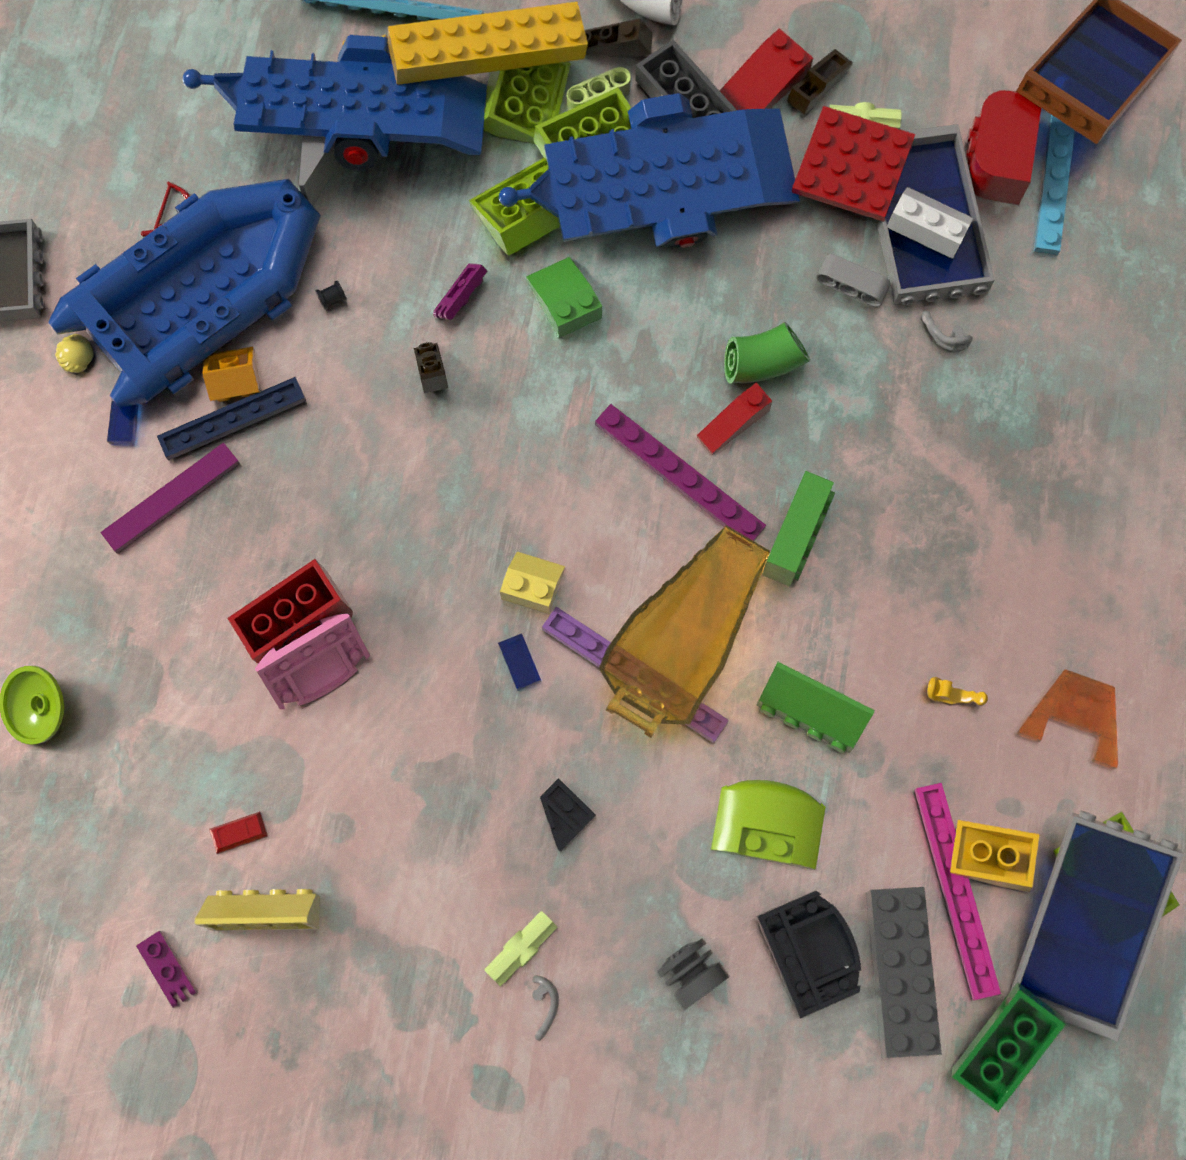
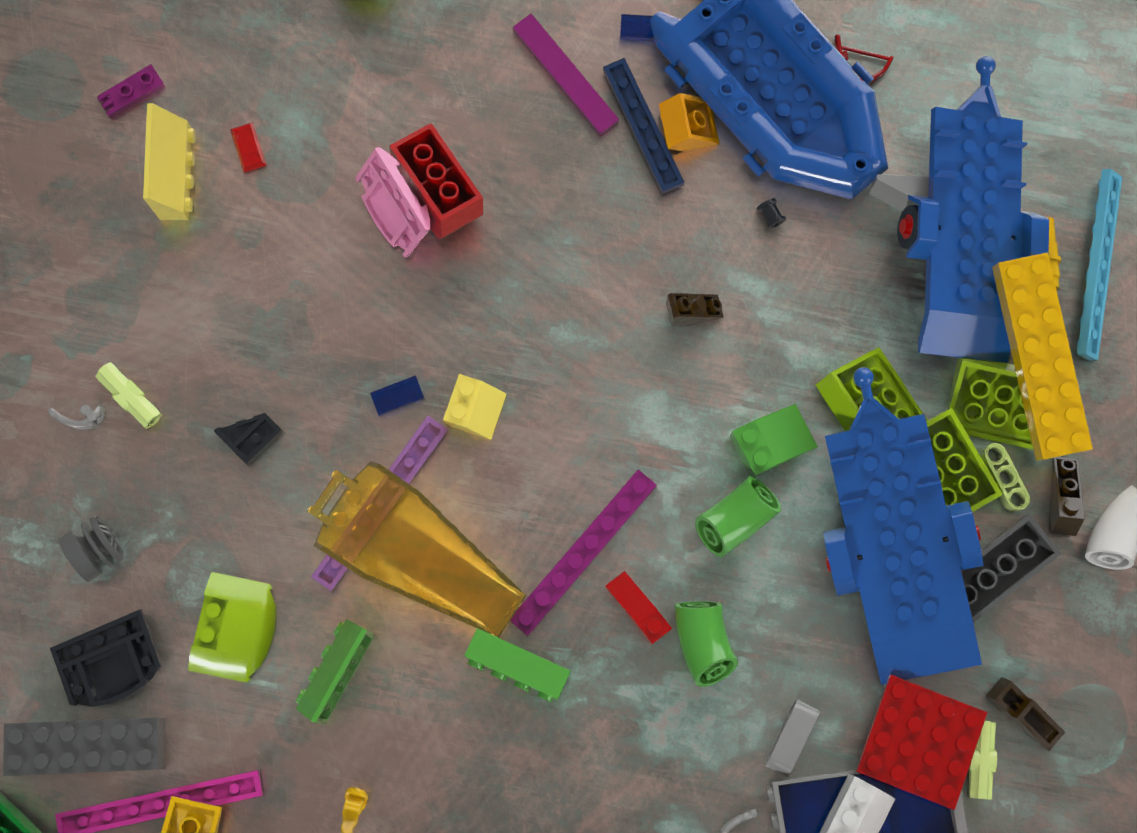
camera: 90 degrees right, 5 degrees up
magenta hinge [433,263,488,320] -> none
red slope [720,28,813,110] -> none
none -> bright green brick [695,476,782,557]

